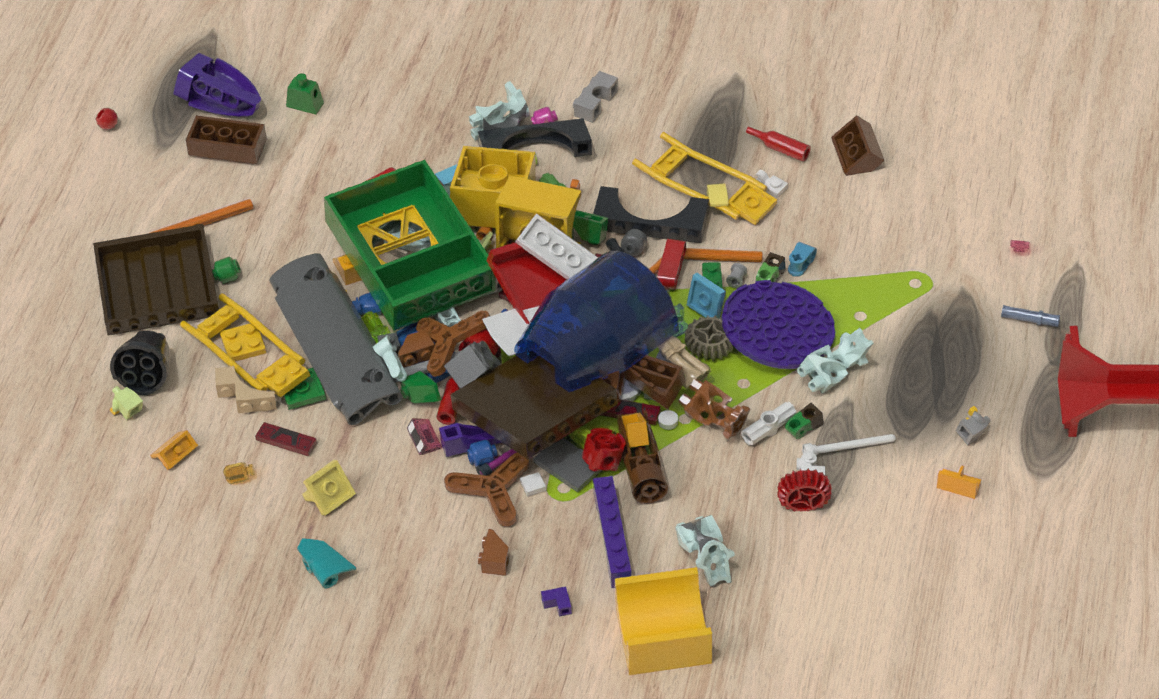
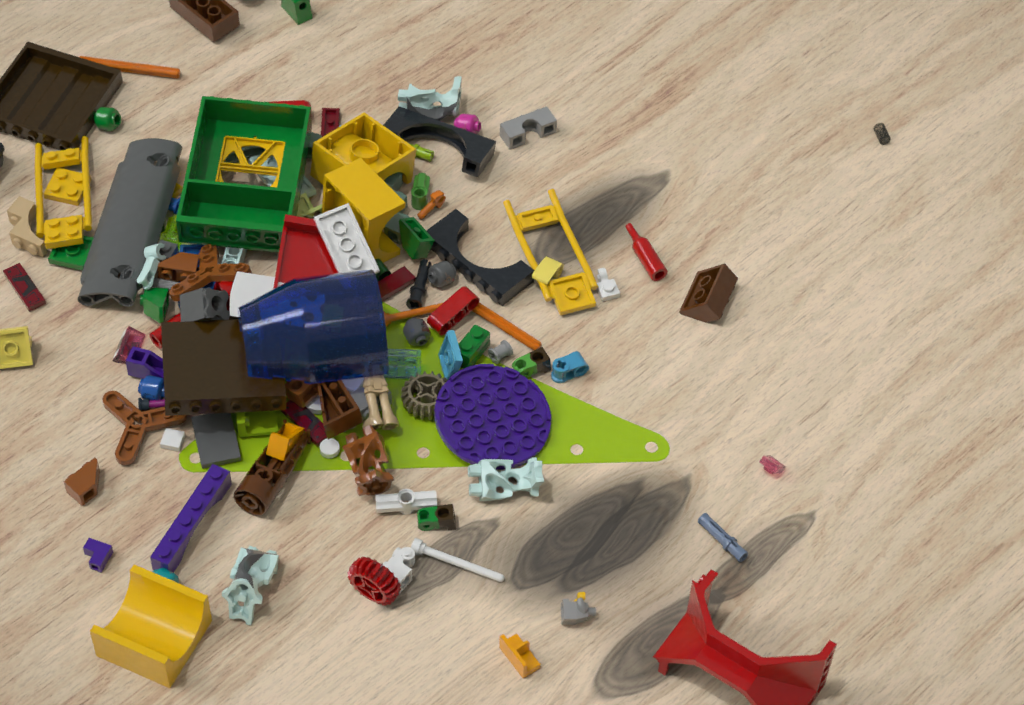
camera: 30 degrees right, 5 degrees up
red brick [582,428,626,471] -> none

